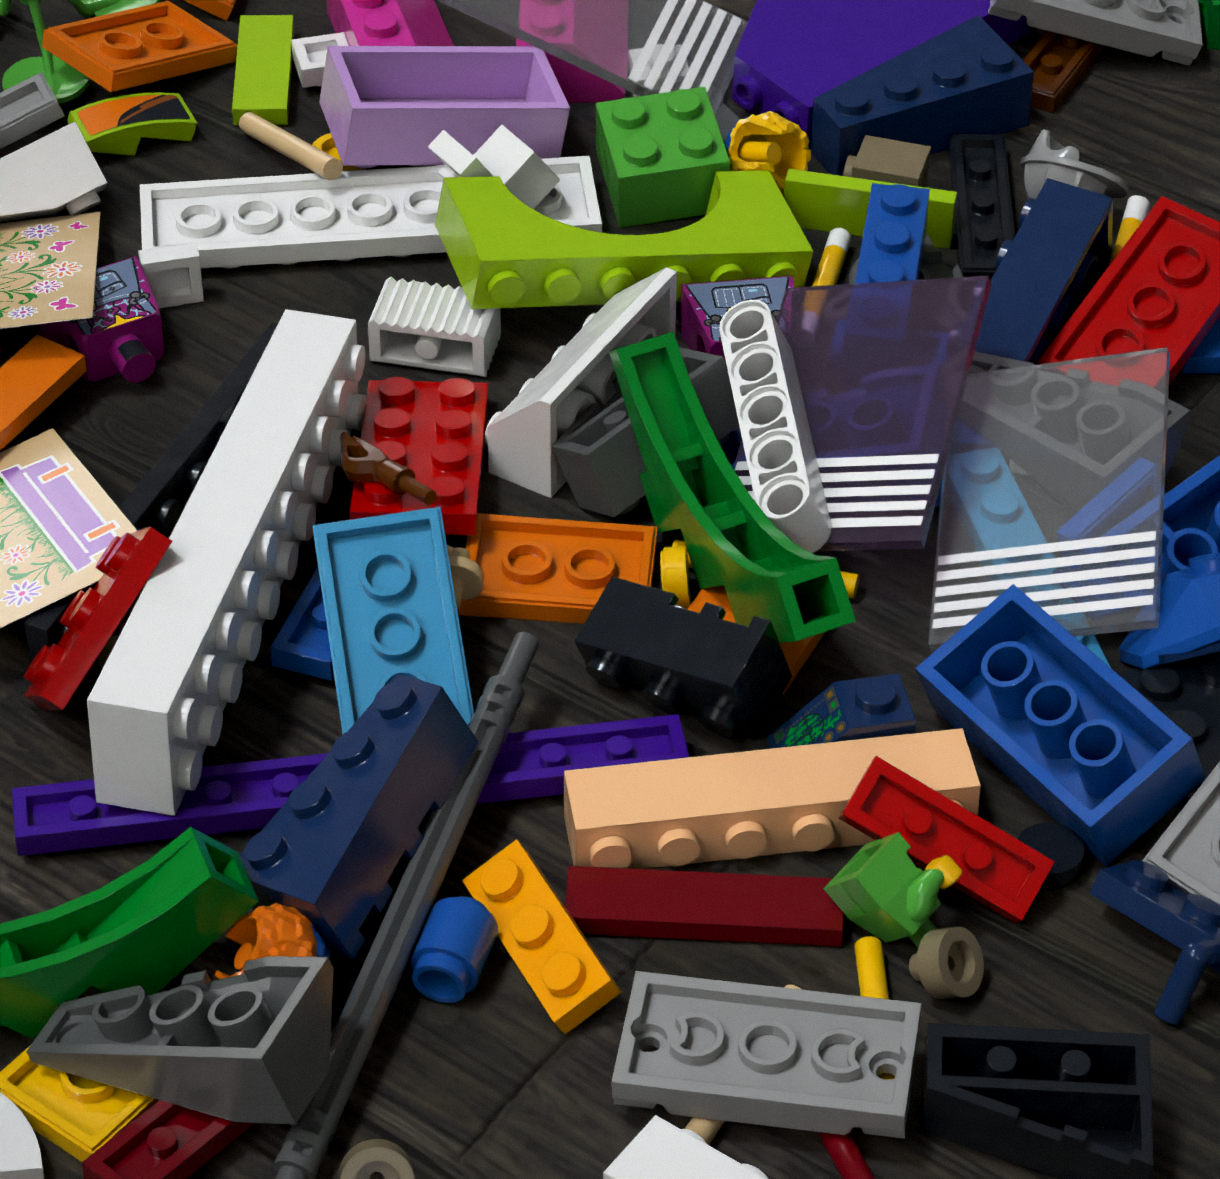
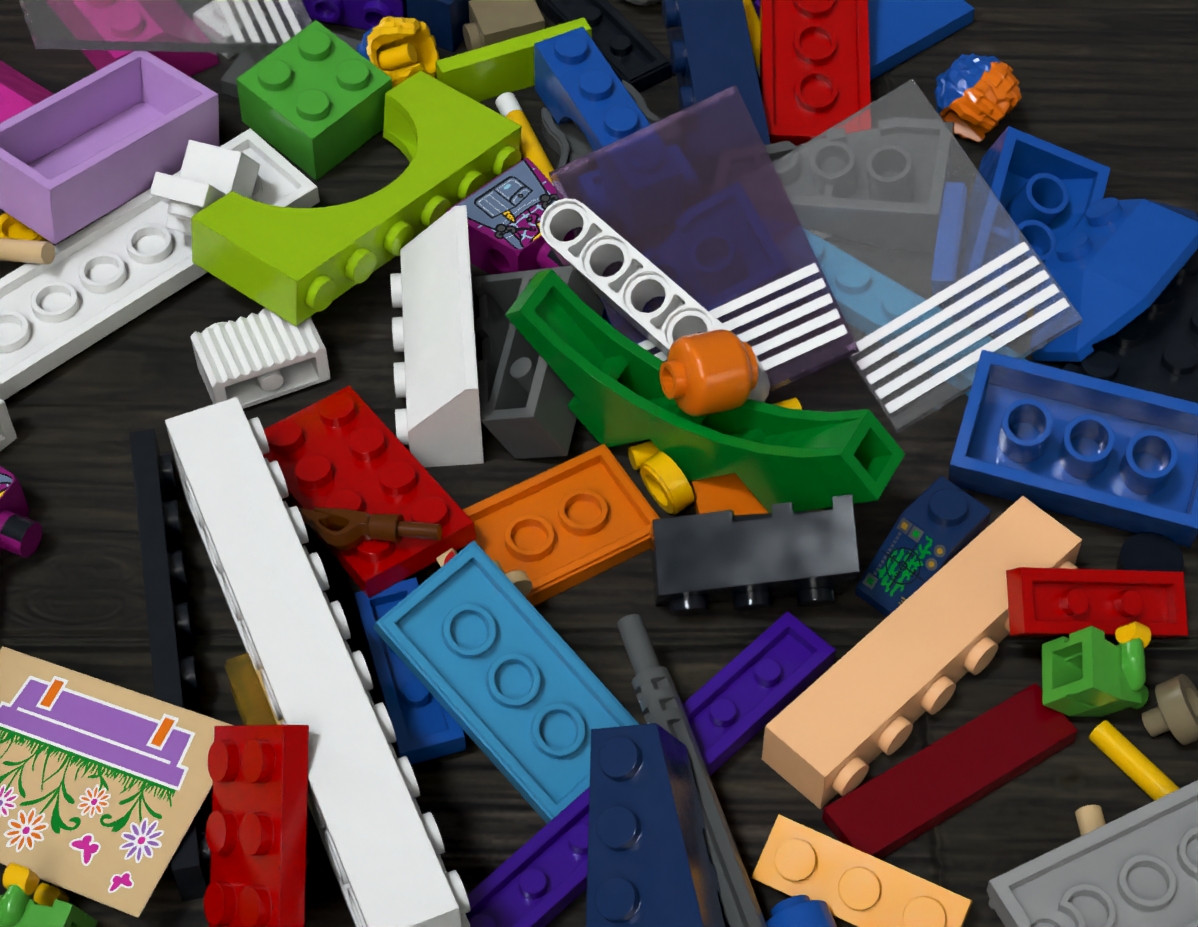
camera: 35 degrees left, 10 degrees up
none -> orange head [659,329,758,417]

